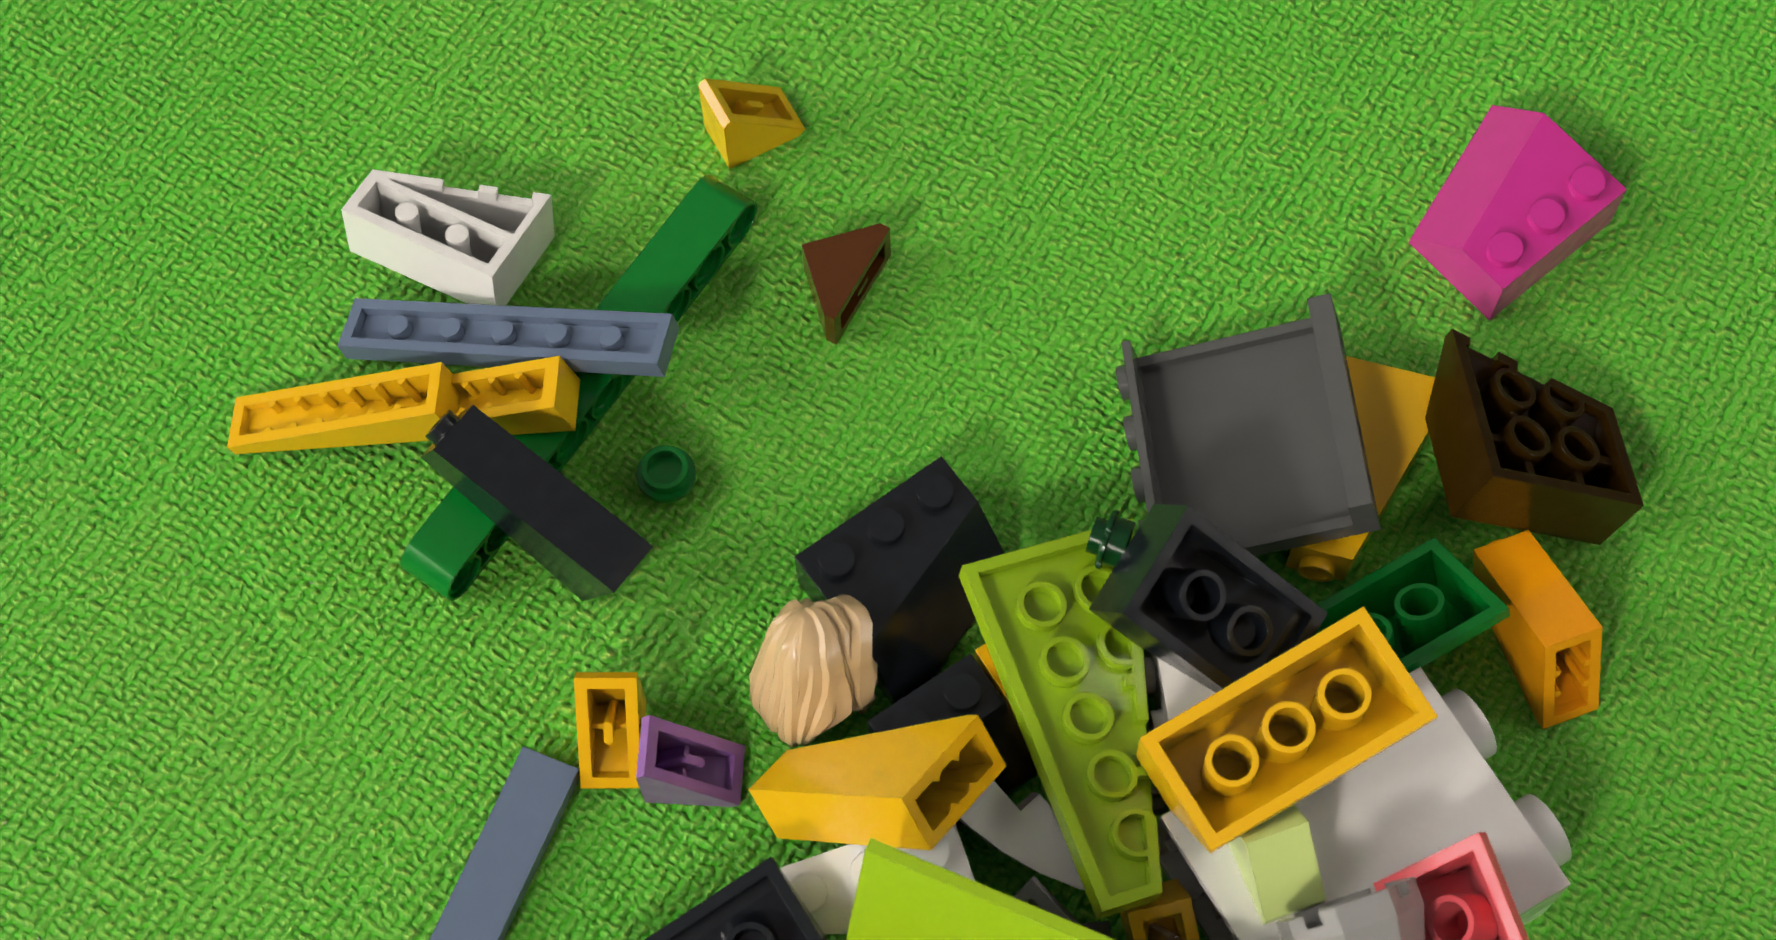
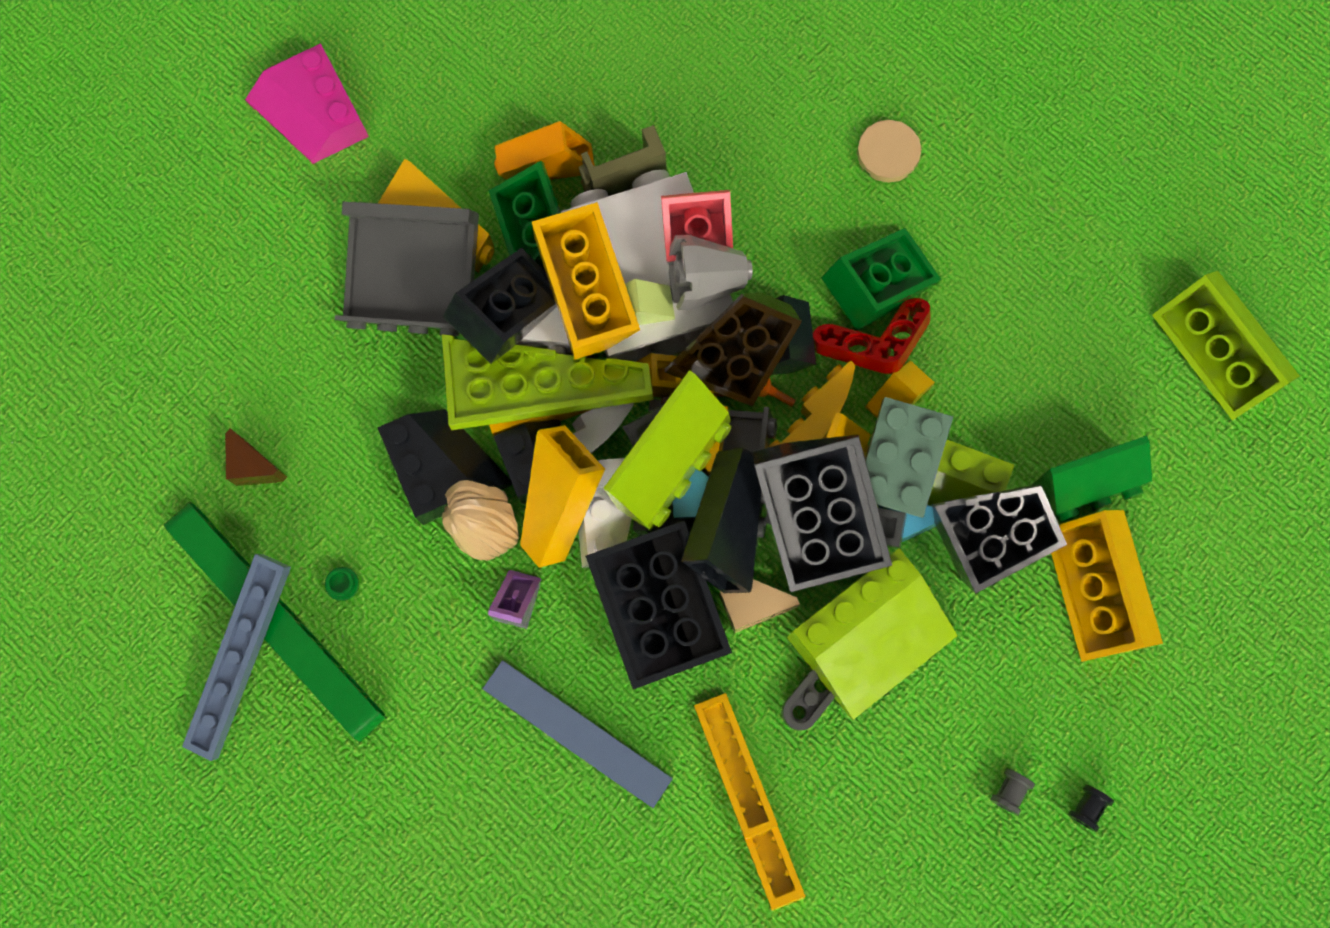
camera: 75 degrees left, 10 degrees up
yellow slope [227,356,580,454] -> none
white wedge [341,169,555,306] -> none
black slope [421,405,653,601] -> none
yellow slope [574,672,647,789] -> none
yellow slope [698,78,805,169] -> none
dark green plate [1086,510,1135,570] -> none
dark brown wedge [1425,329,1644,545] -> none
none -> olive panel [578,125,667,196]

